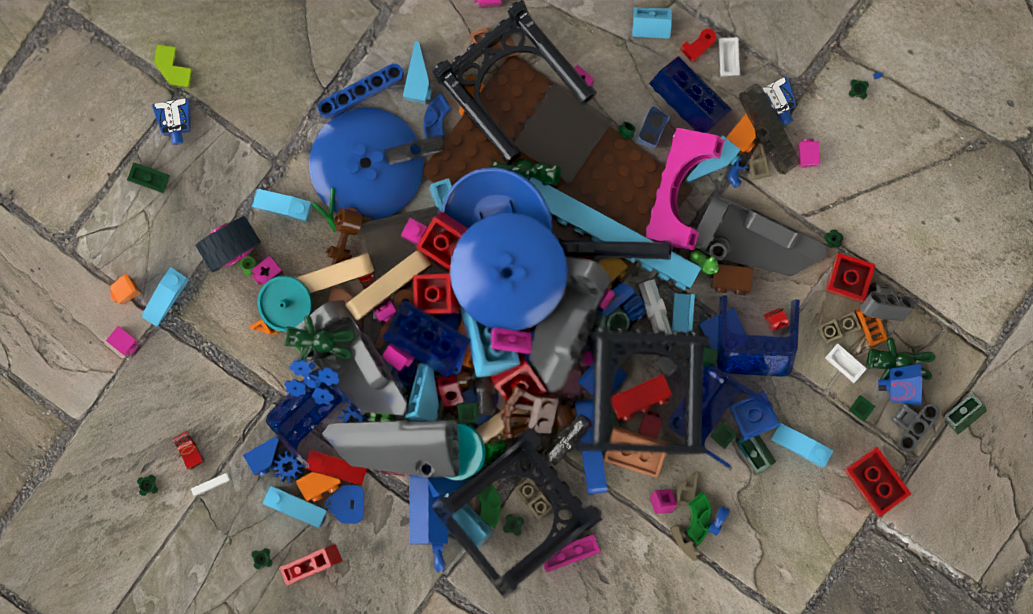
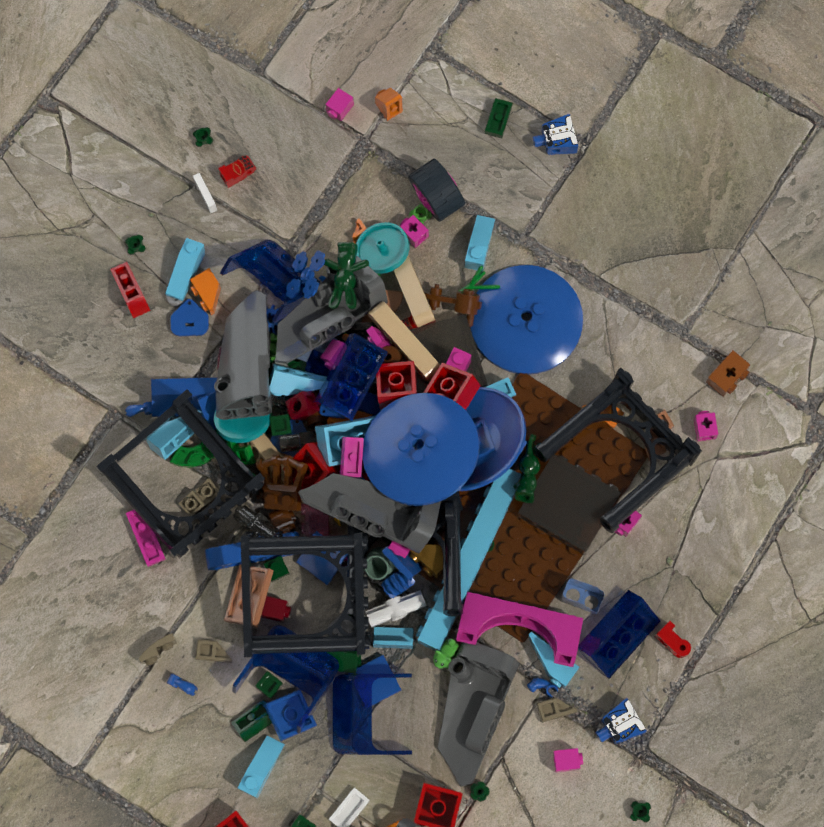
camera: 90 degrees right, 10 degrees down
medium azure slope [141,267,189,327] -> none
lime tile [154,44,192,88] -> none
blue slope [243,436,280,477] -> none
blue gear [272,450,305,483] -> none
red slope [305,450,367,486] -> none
blue beam [318,63,404,119] -> none
clear smoke piece [384,135,444,166] -> none
medium azure slope [403,41,432,104] -> none
blue tile [423,93,452,145] -> none
dark green plate [503,514,524,536] -> none
red brick [612,374,672,422] -> none
dark green plate [618,121,636,139] -> none
medium azure panel [632,7,672,38] -> none
dark pink slope [650,489,678,514] -> none
green tile [684,492,711,547] -> none
reddish brown brick [711,264,753,296] -> none
white tile [719,38,740,77] -> none
orange slope [726,109,756,155] -> none
clear smoke beam [739,84,800,175] -> none
red leg [764,308,789,332] -> none
dark tan slope [818,311,862,344] -> none

